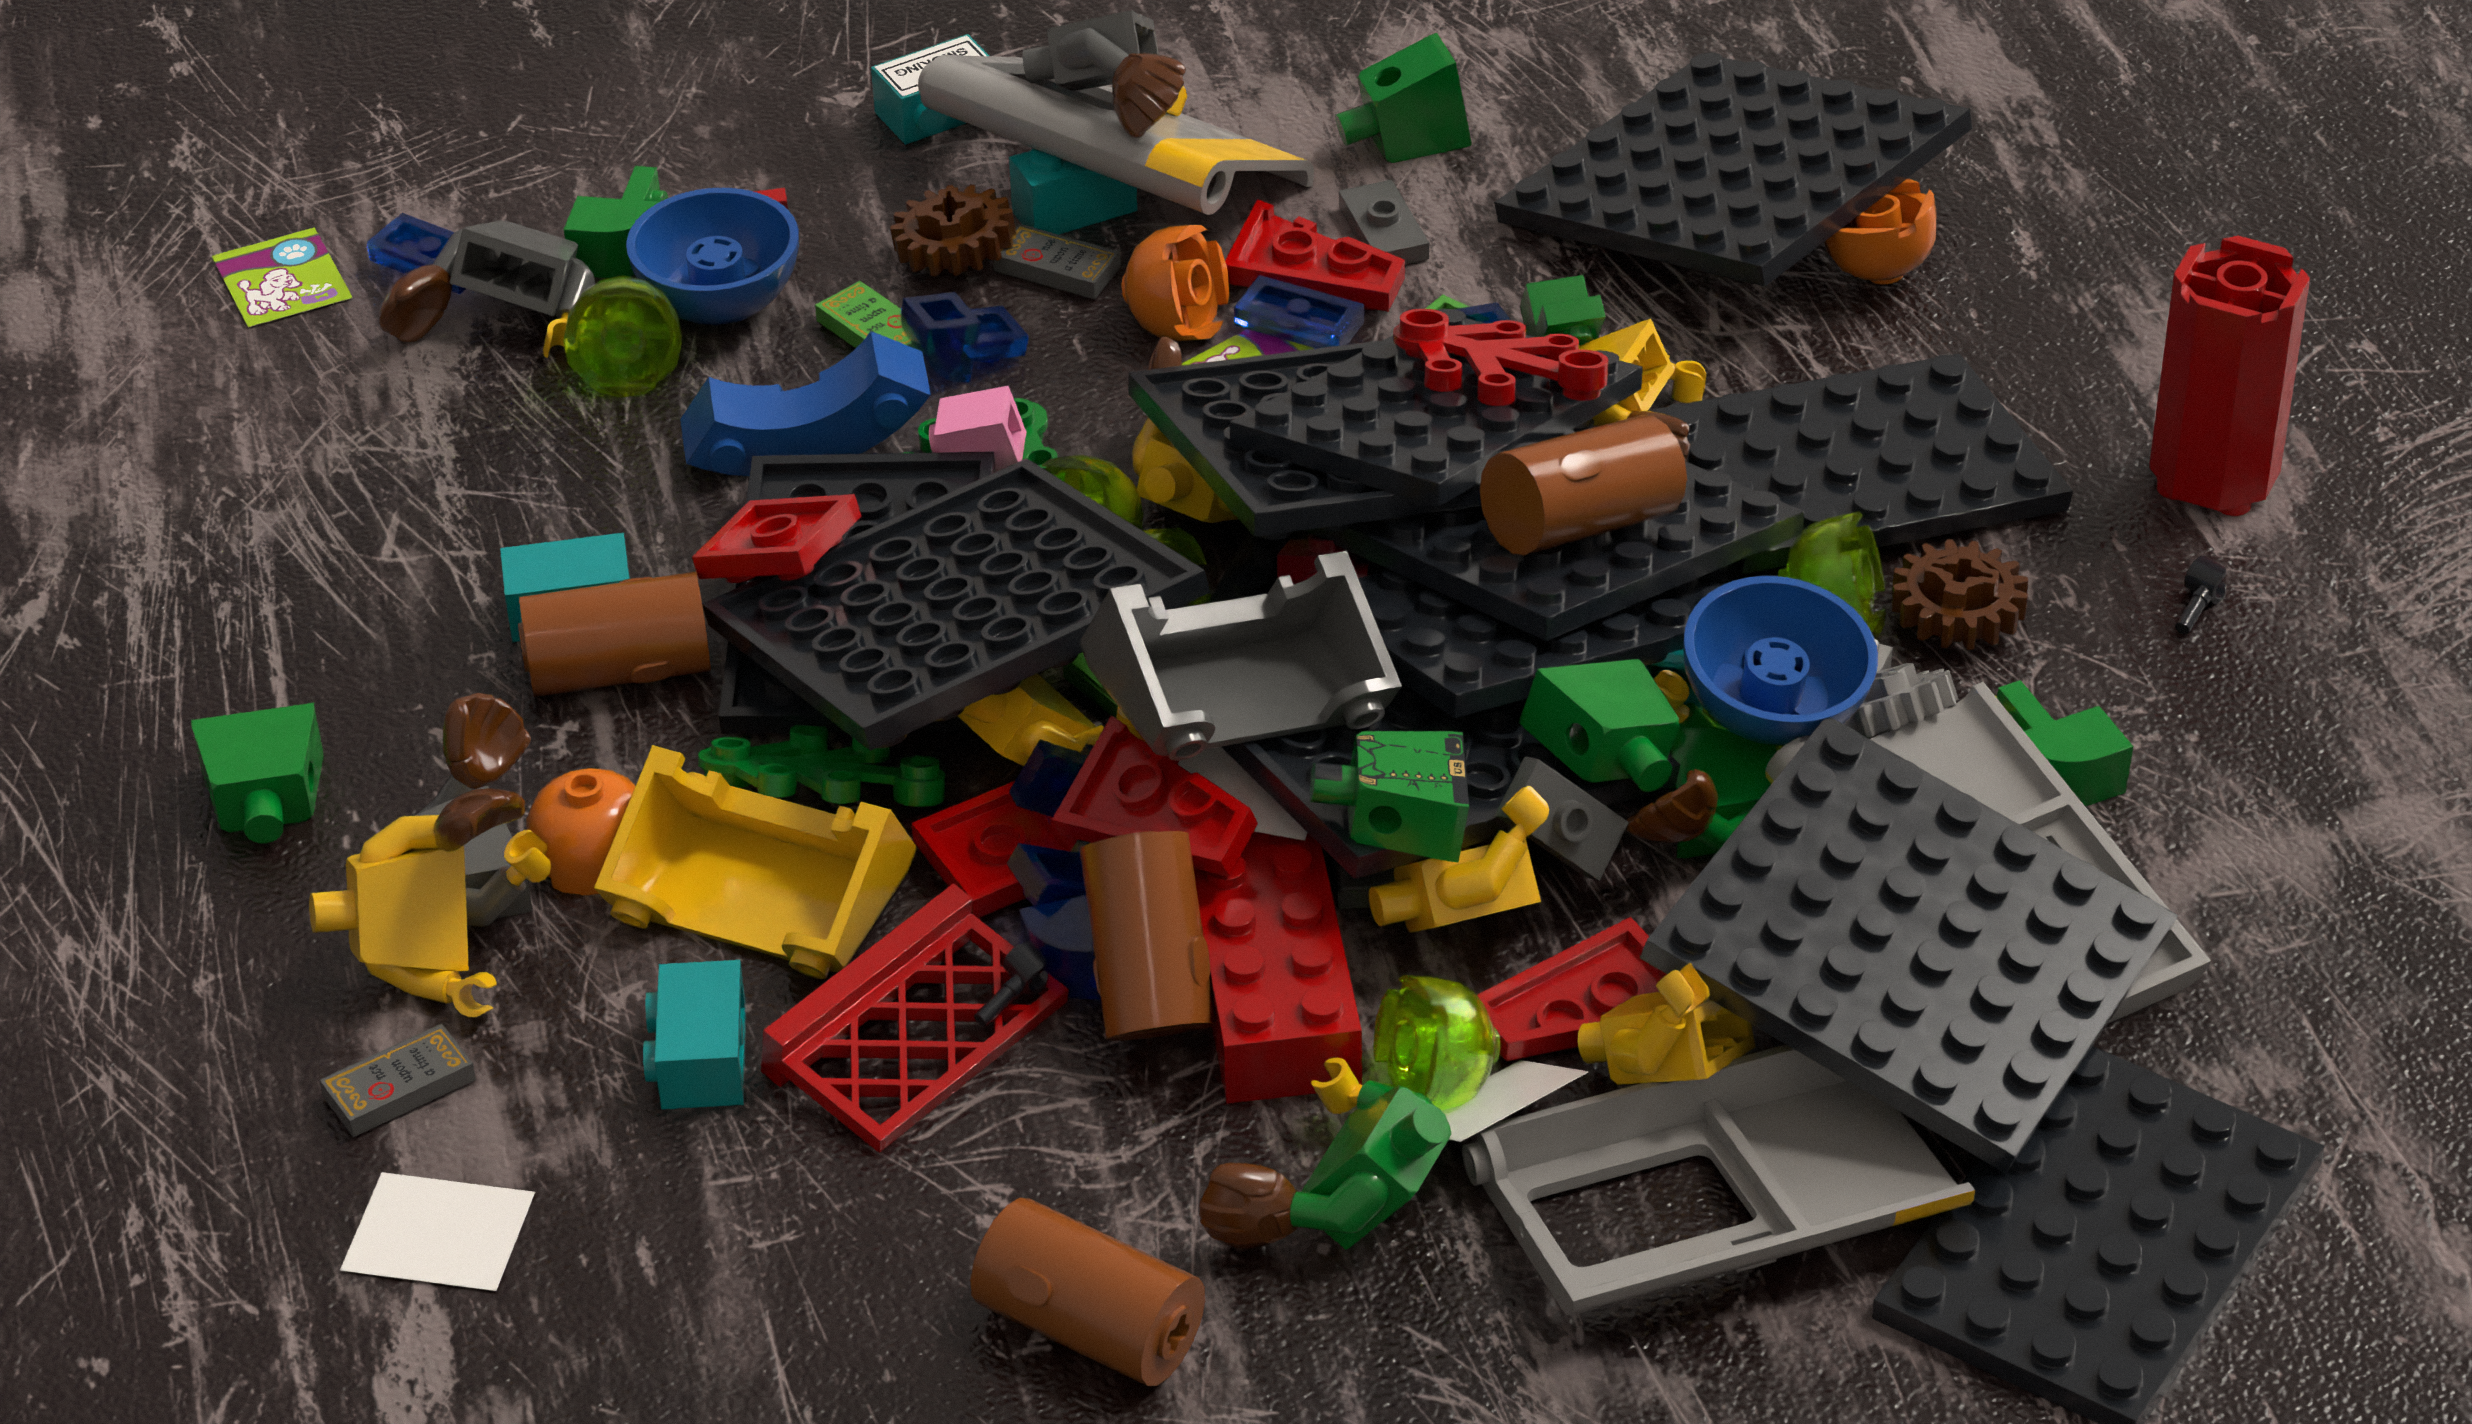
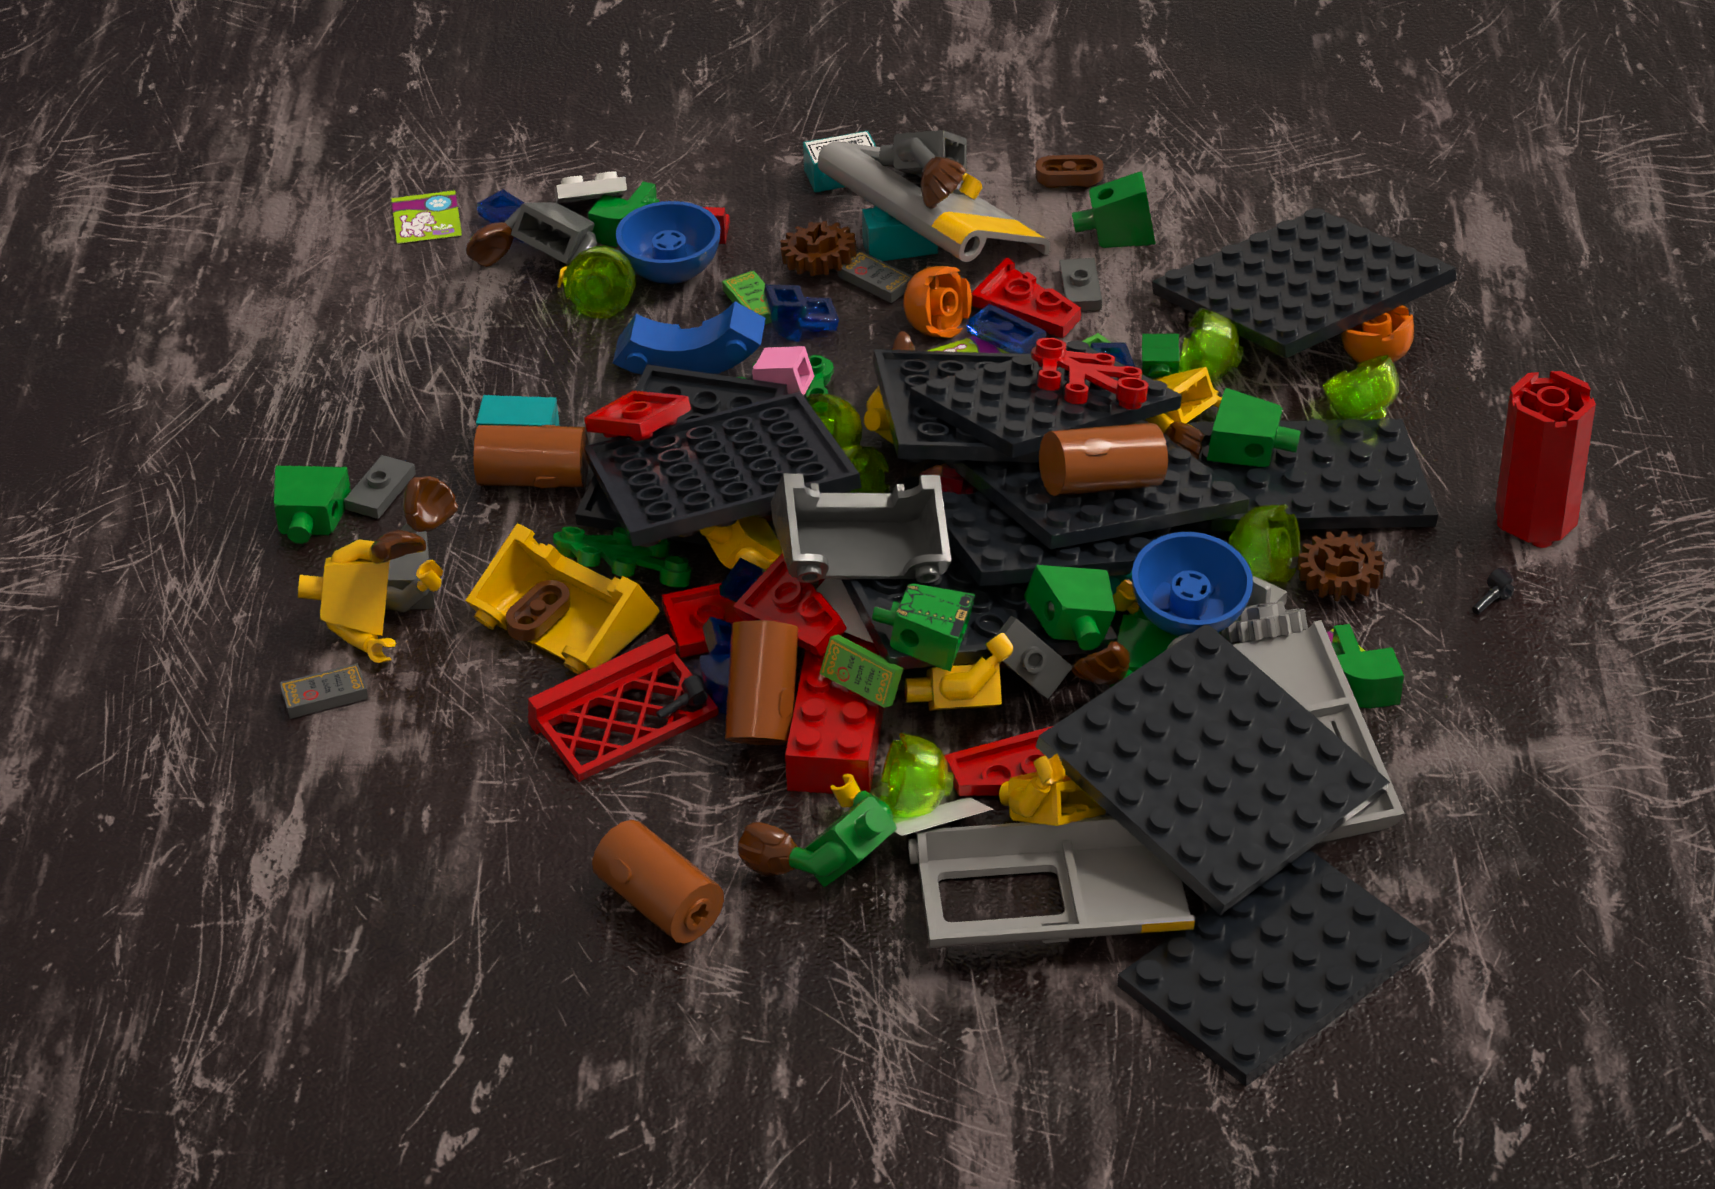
camera: 15 degrees right, 0 degrees up
white sticker [340,1172,535,1291] -> none
orange cylinder [526,768,636,896] -> none
teal brick [643,960,746,1109] -> none
none -> dark grey plate [344,455,416,519]
none -> reddish brown plate [506,580,570,641]
none -> white plate [554,172,627,203]
none -> bright green tile [820,635,903,708]
none -> reddish brown plate [1035,155,1104,188]
none -> clear neon green cylinder [1179,308,1243,383]
none -> green torso [1207,388,1301,467]
none -> clear neon green cylinder [1323,355,1399,420]

